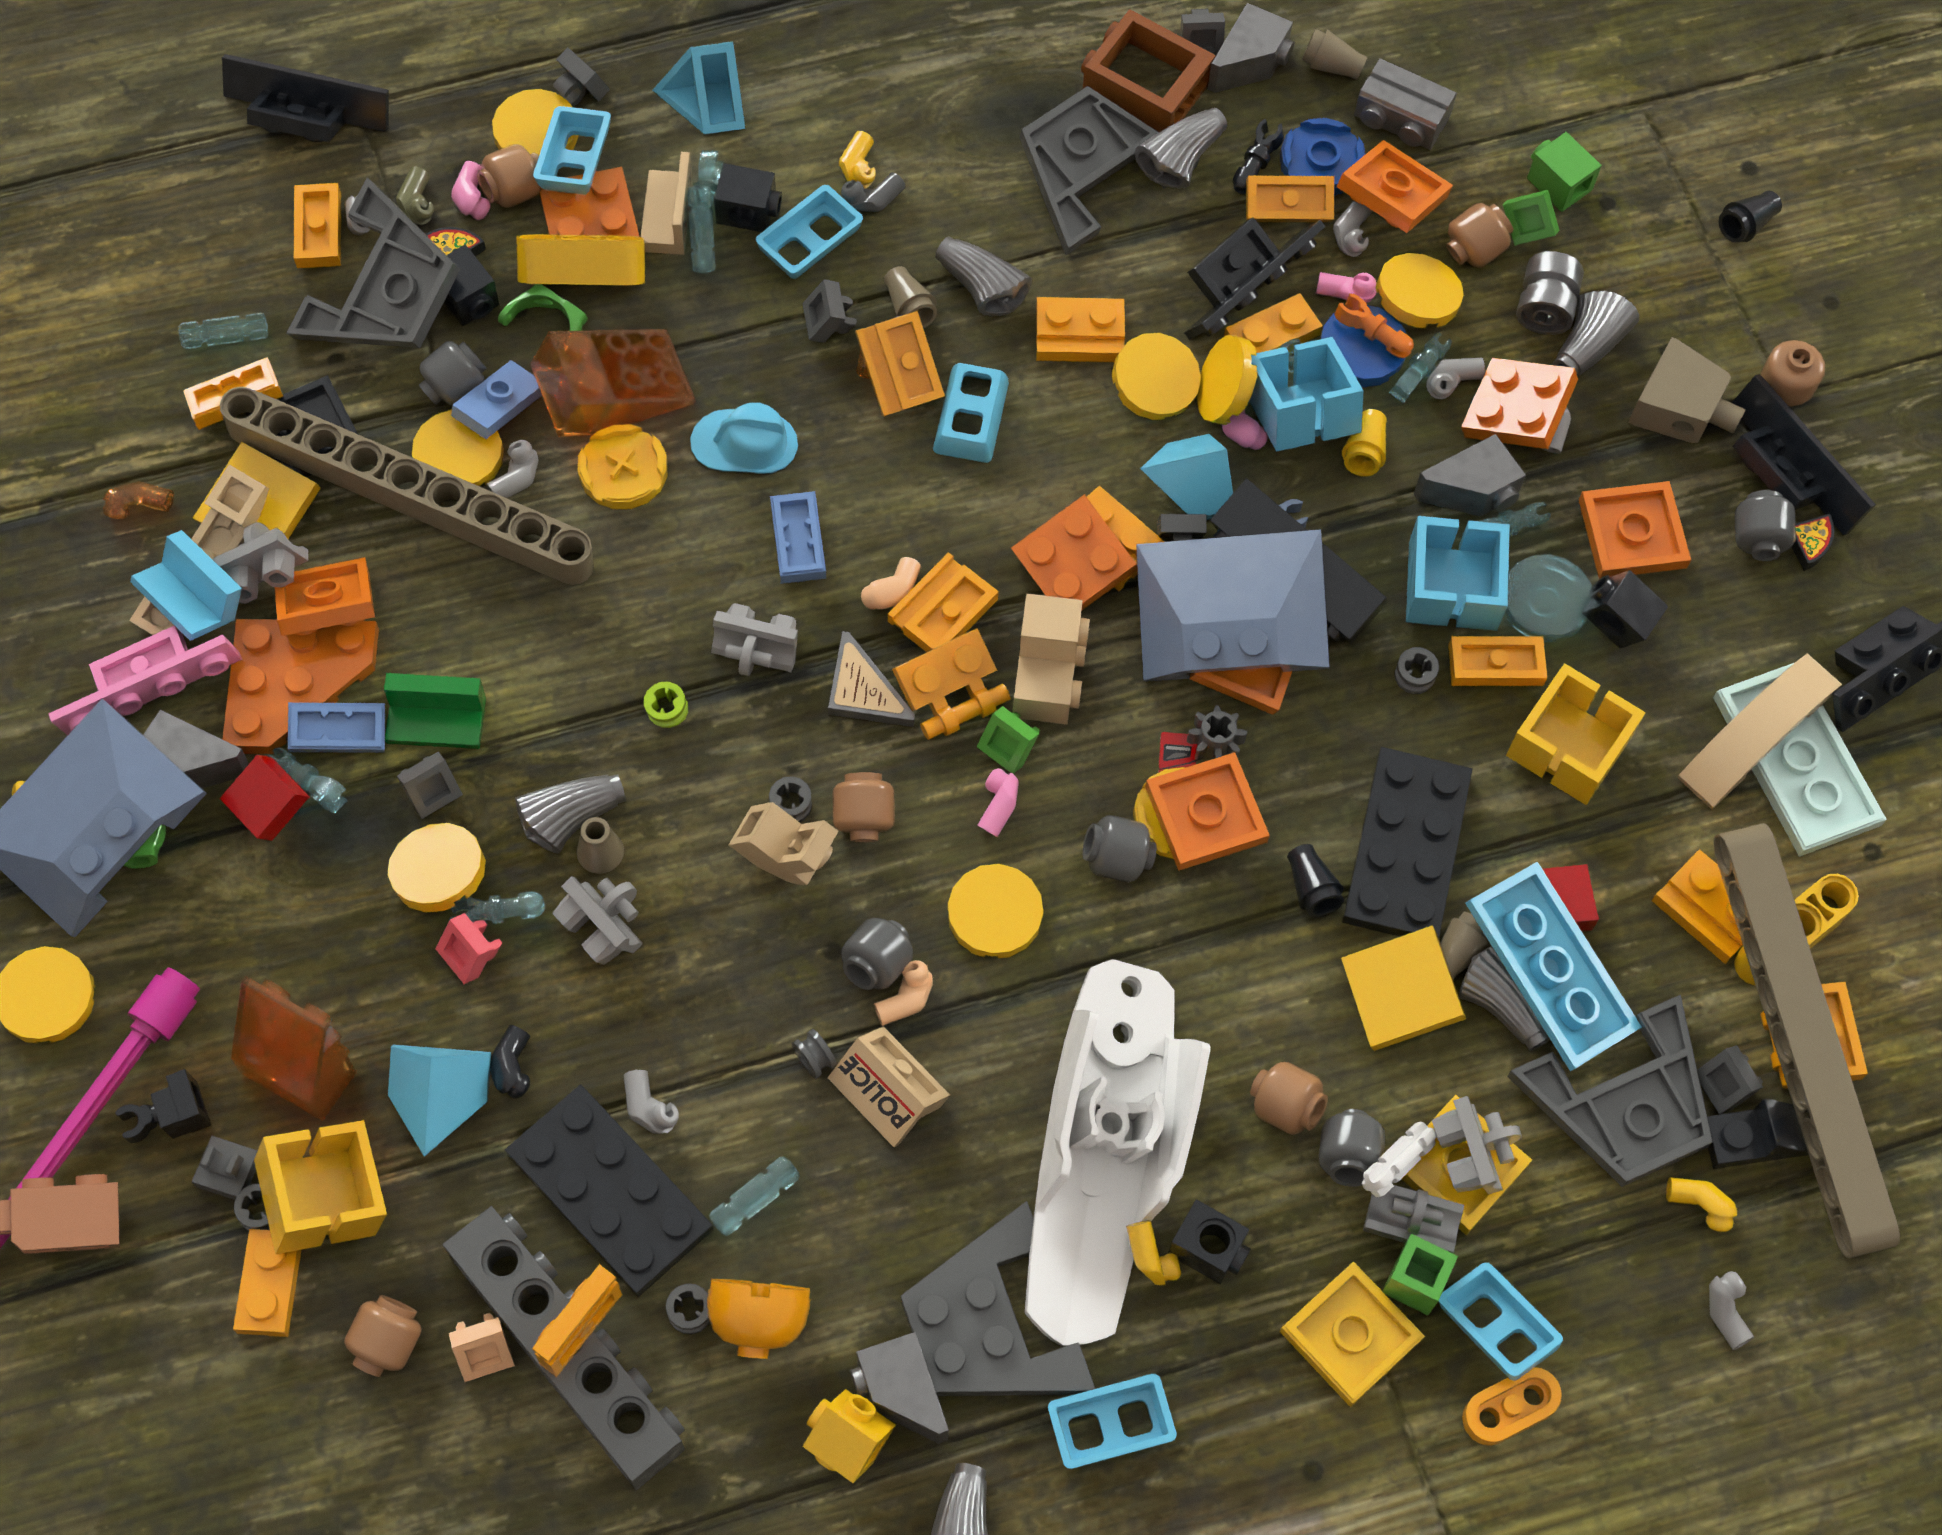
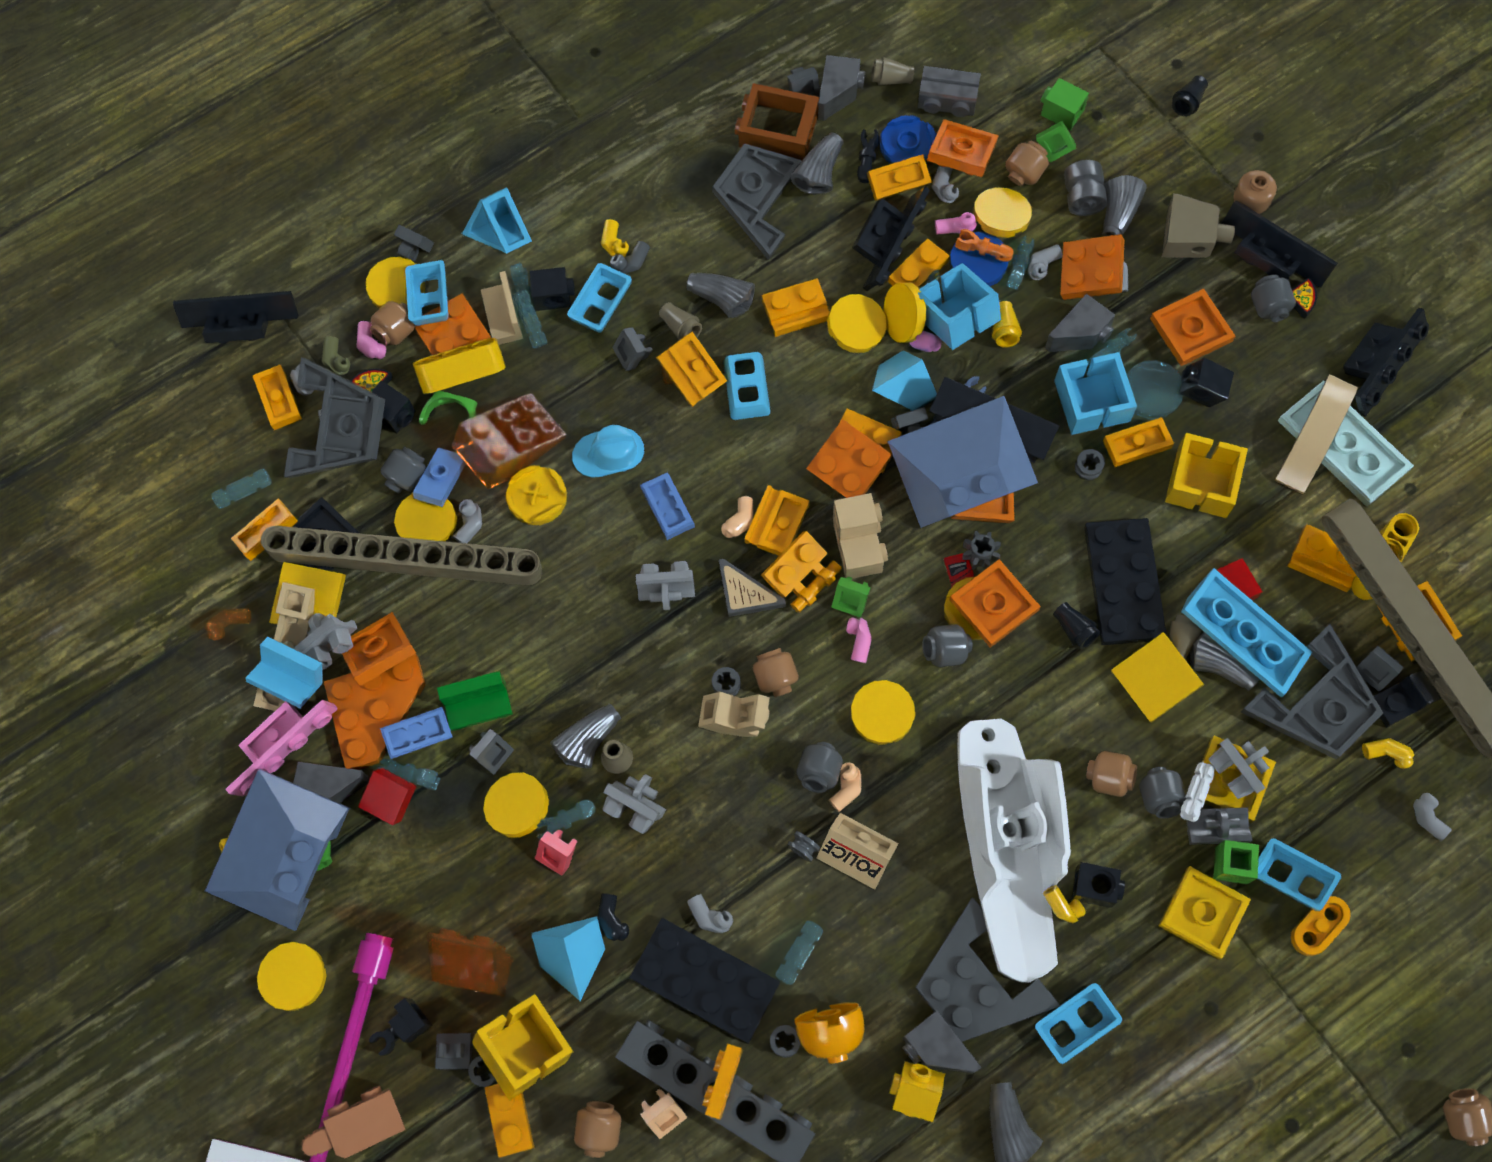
camera: 10 degrees left, 5 degrees up
lime bush [644,682,688,728] -> none

